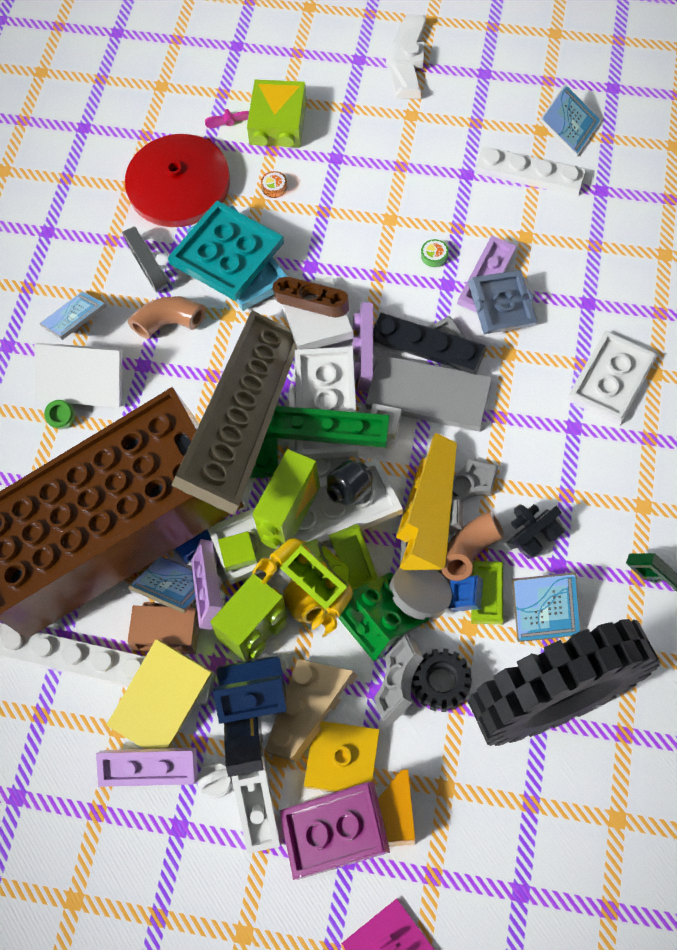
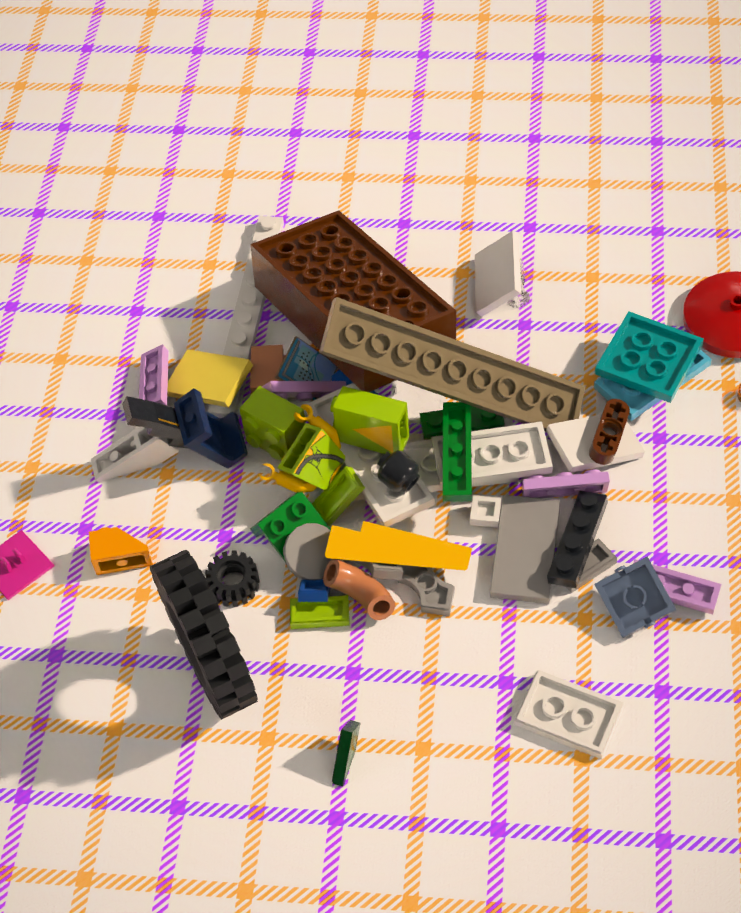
camera: 85 degrees right, 10 degrees down
piece [39,291,107,340] -> none
bright green tile [44,399,75,430] -> none
dark grey beam [122,226,169,293] -> none
nougat cylinder [128,296,206,339] -> none
lime tile [218,531,257,572] -> none
tan wing [264,659,358,762] -> none
magenta tile [279,782,390,880] -> none
yellow plate [304,721,379,793] -> none
light grey tile [374,634,424,725] -> none
tile [421,239,449,267] -> none
black hips [505,504,566,559] -> none
piece [512,572,581,642] -> none

